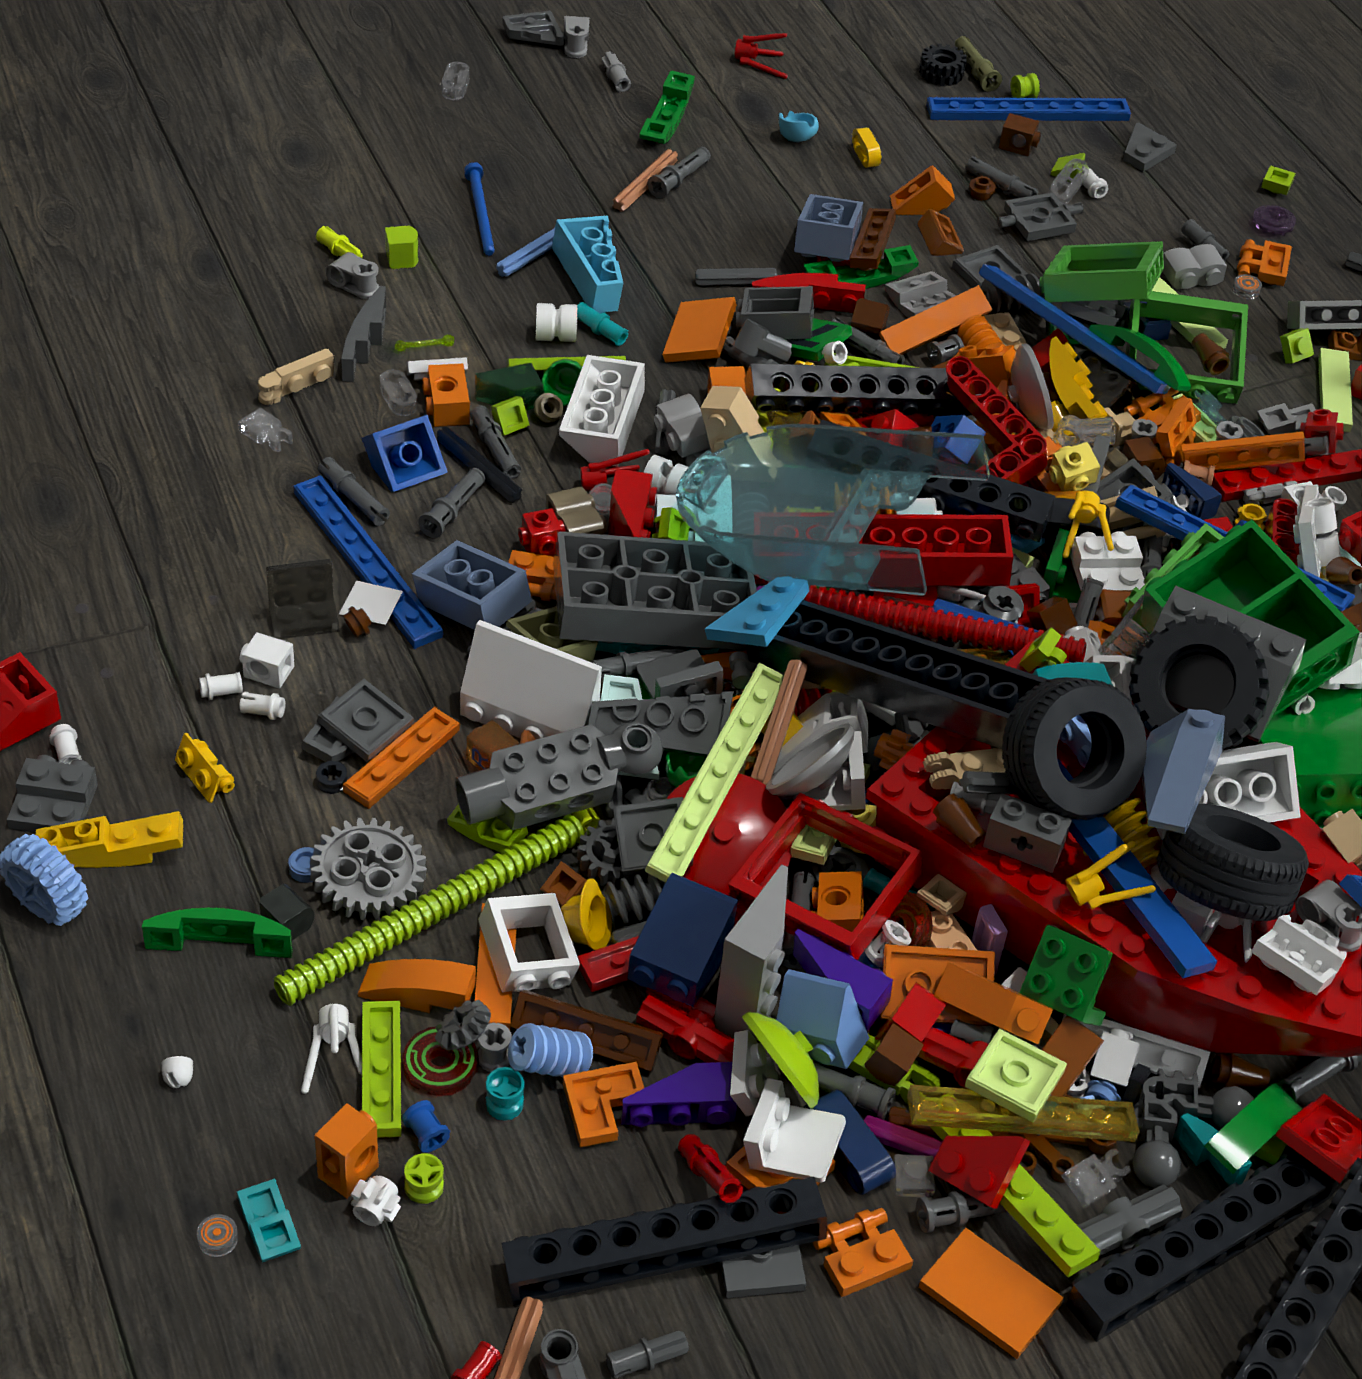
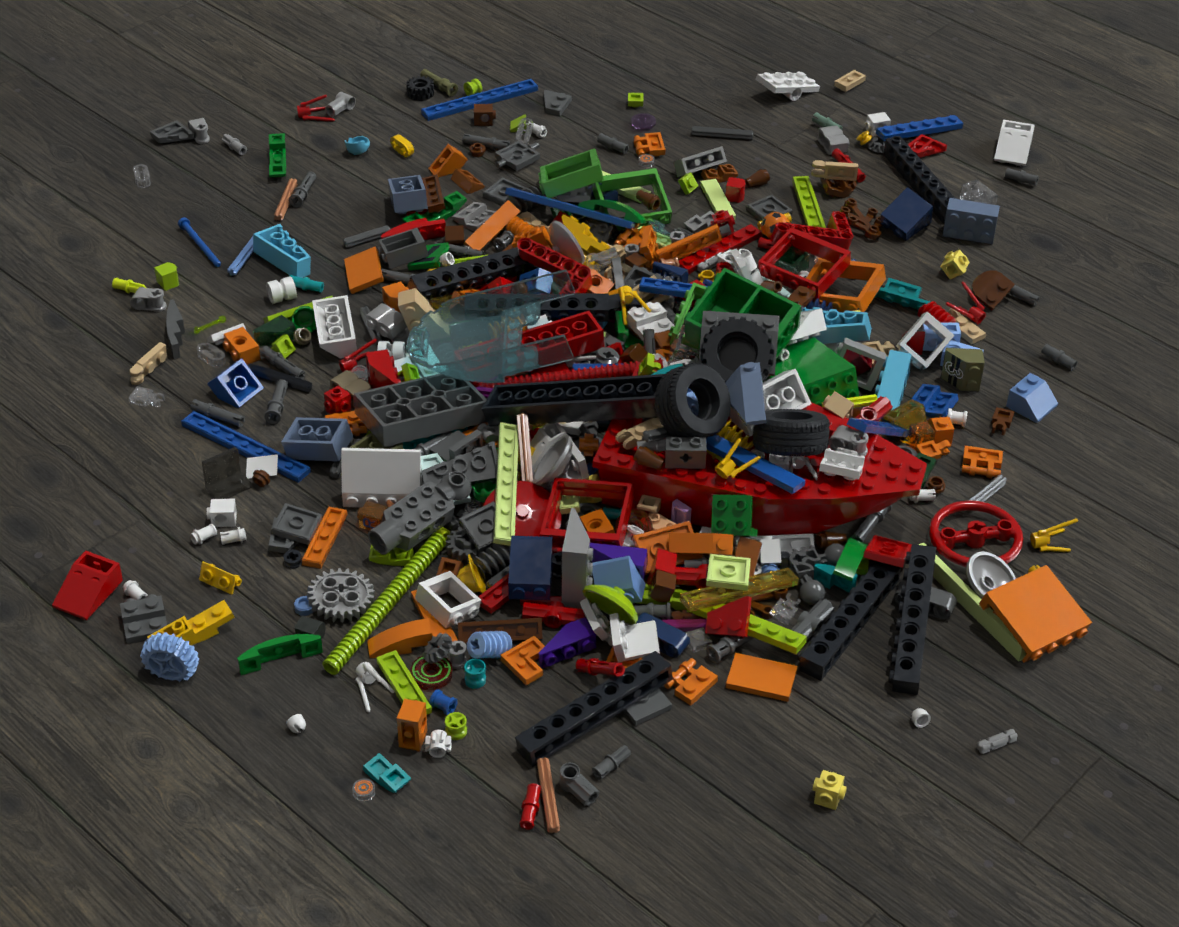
camera: 20 degrees left, 5 degrees down
dark azure wing [704,576,809,647] -> none
dark grey piece [733,319,792,364] -> none
light yellow brick [1049,442,1100,491] -> none
light grey brick [1162,244,1227,290] -> none
none -> light grey piece [325,92,356,118]

